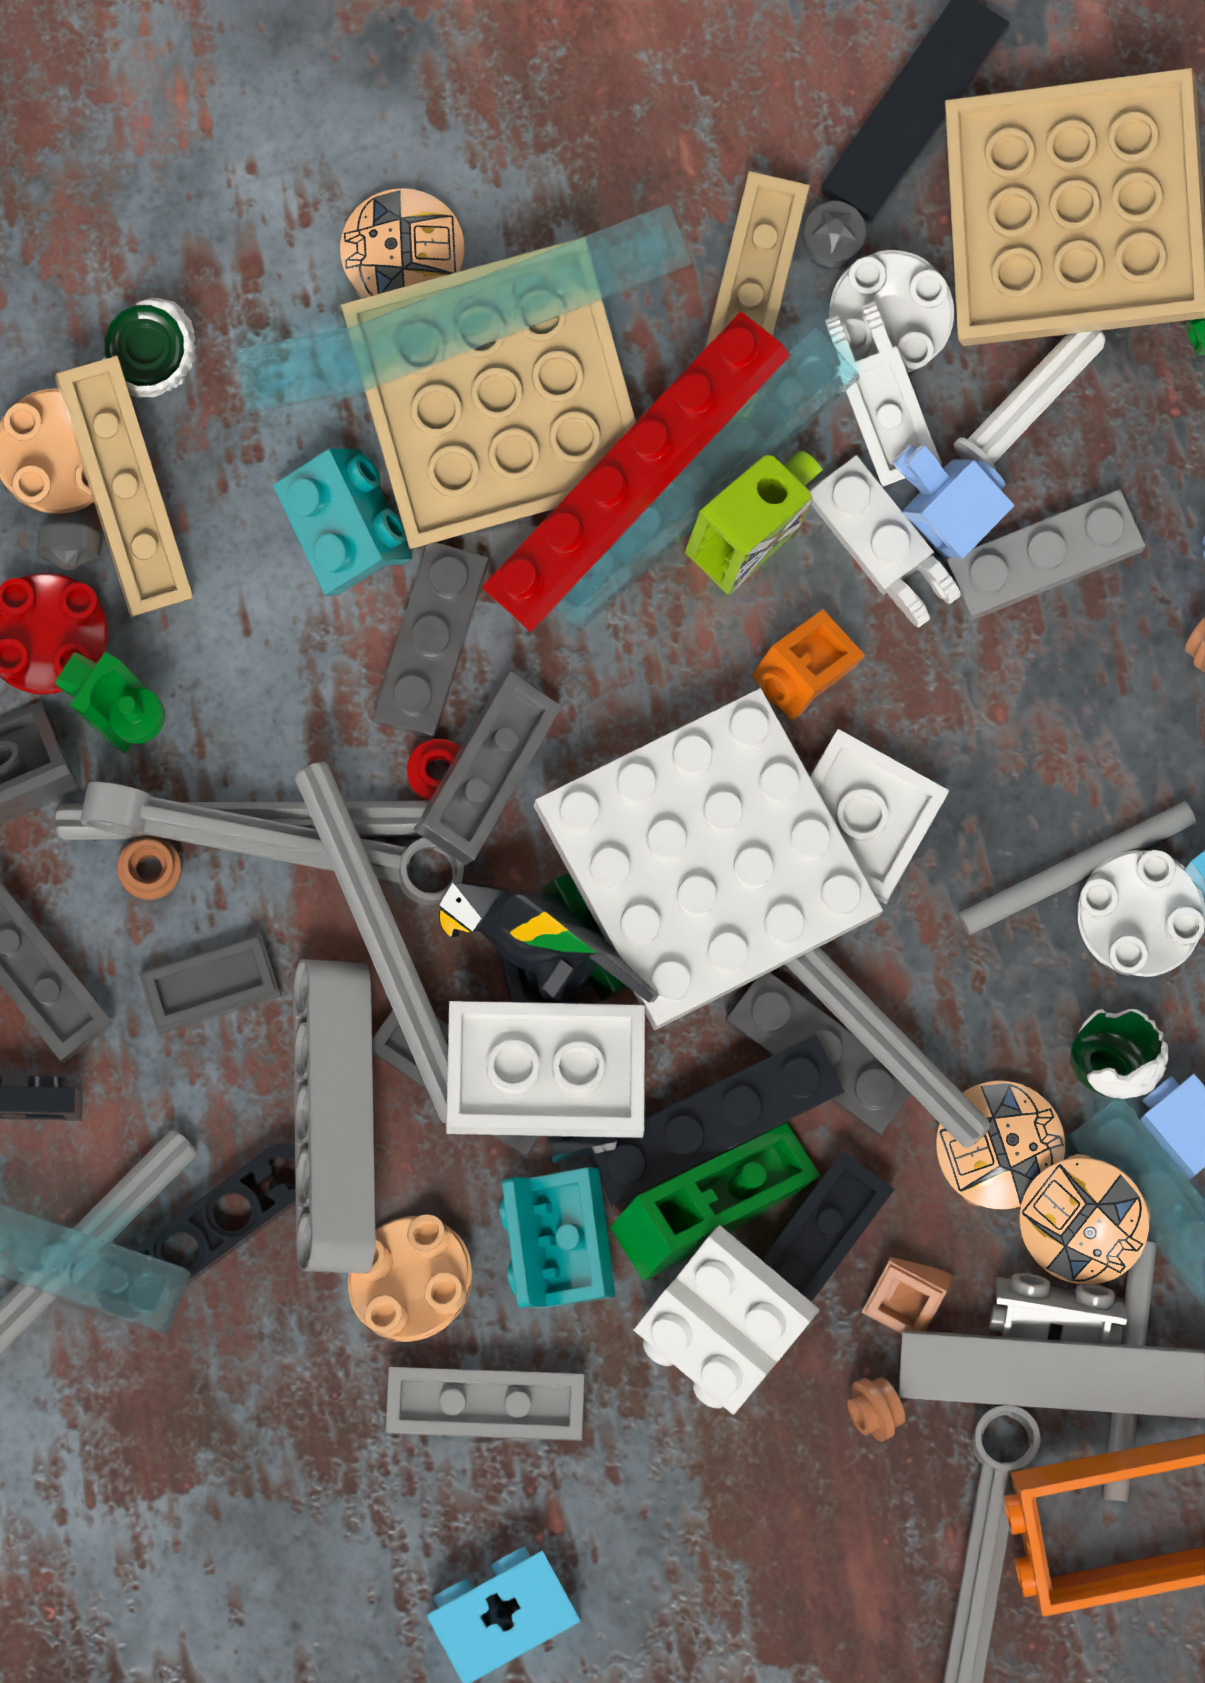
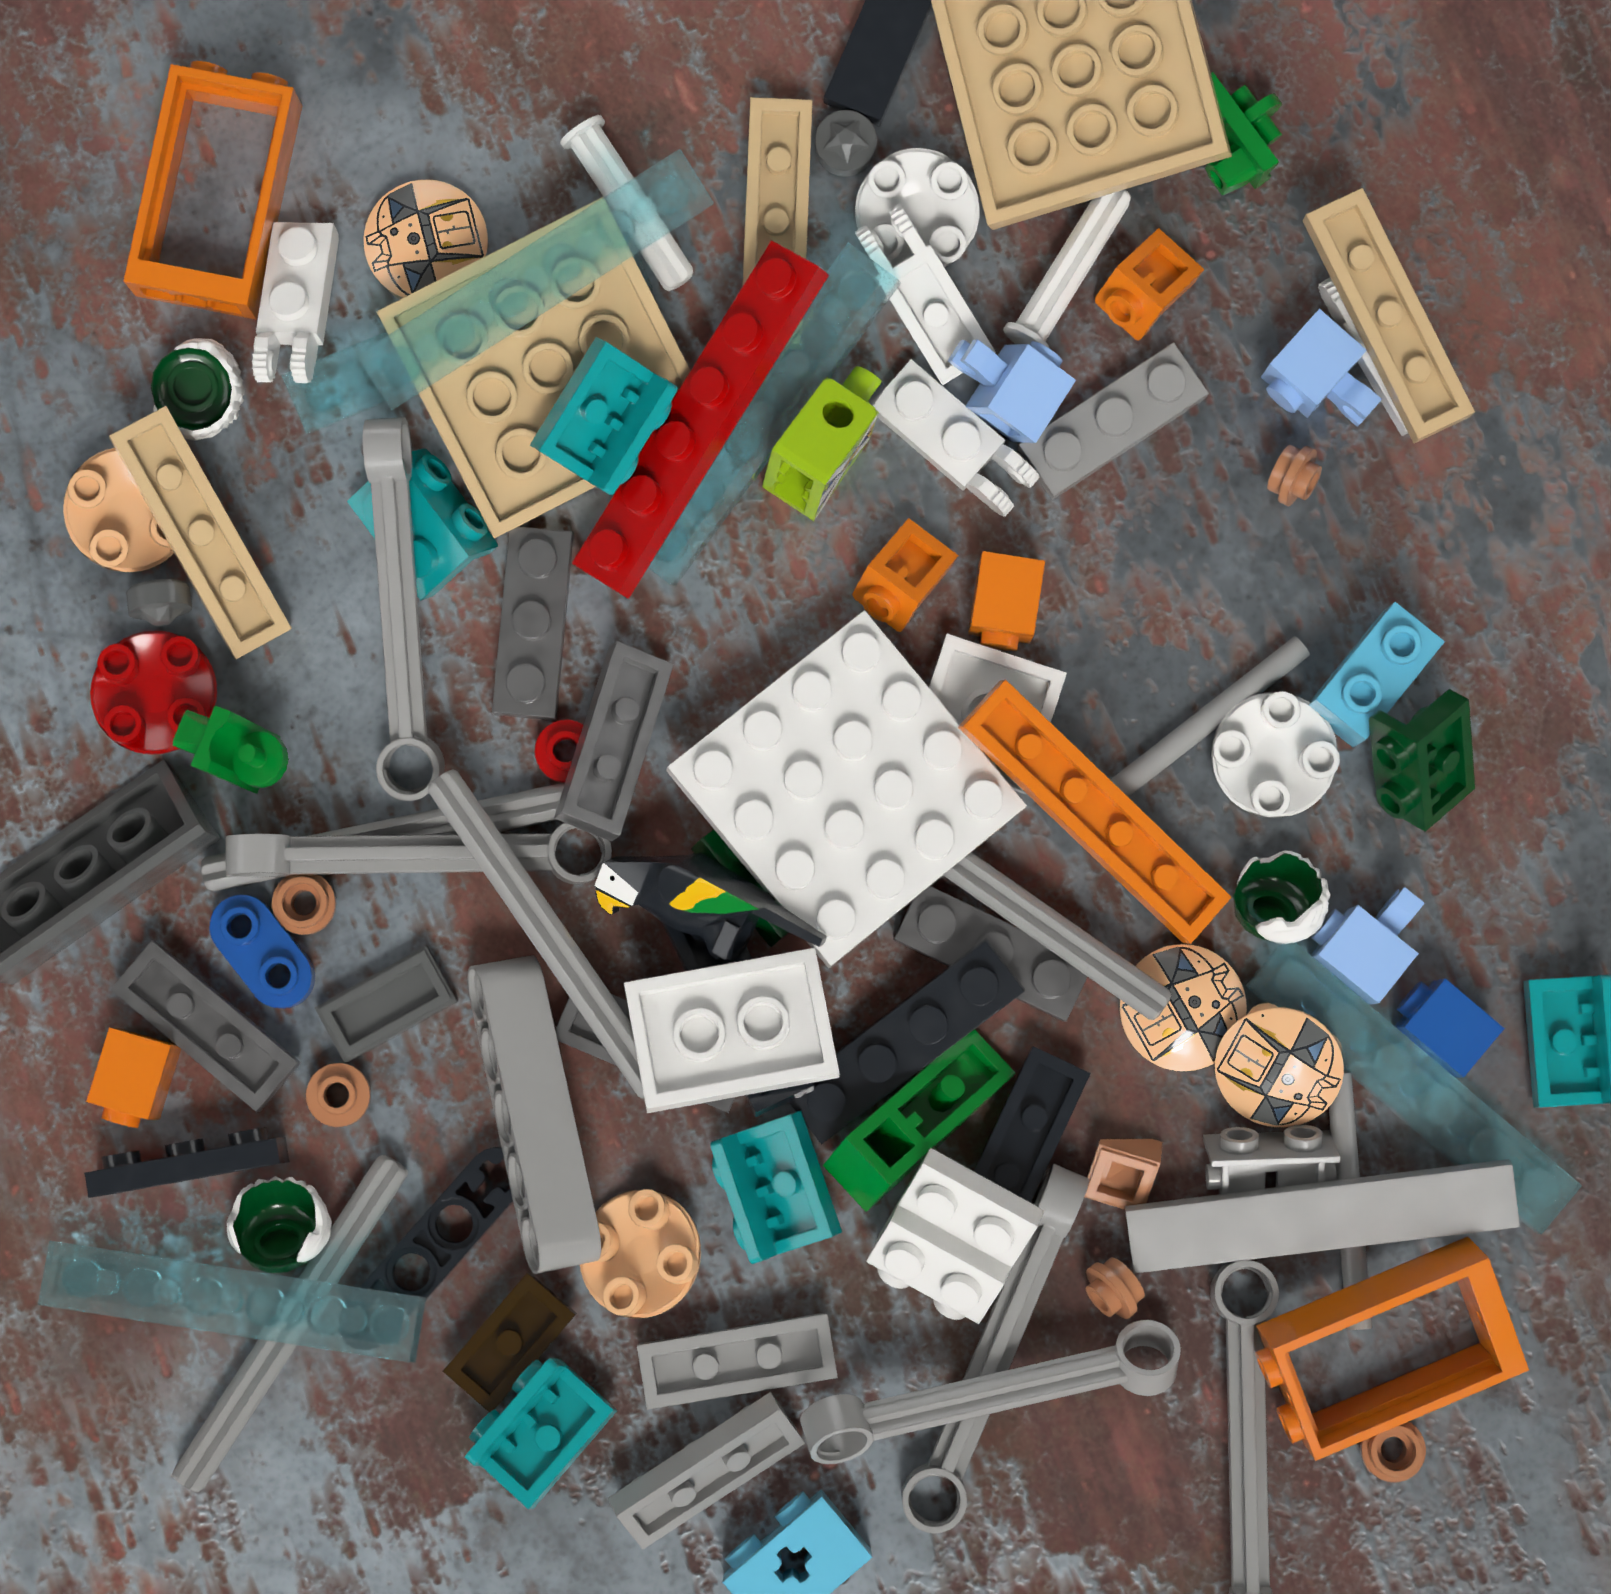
camera: 15 degrees left, 5 degrees up
none -> orange window [123,61,302,320]
none -> blue plate [209,895,315,1009]
none -> dark green hair [227,1176,332,1273]
none -> white hinge [252,222,339,383]
none -> nougat plate [306,1063,371,1127]
none -> light grey piece [363,417,445,801]
none -> dark brown plate [442,1272,577,1412]
none -> teal bracket [465,1358,618,1510]
none -> teal bracket [530,337,678,495]
none -> white axle [560,115,693,291]
none -> light grey plate [607,1392,805,1549]
none -> light grey piece [800,1320,1181,1464]
none -> light grey piece [901,1164,1089,1533]
none -> orange plate [957,679,1232,944]
none -> orange brick [968,551,1045,651]
none -> orange bracket [1095,228,1205,340]
none -> nougat plate [1360,1422,1426,1482]

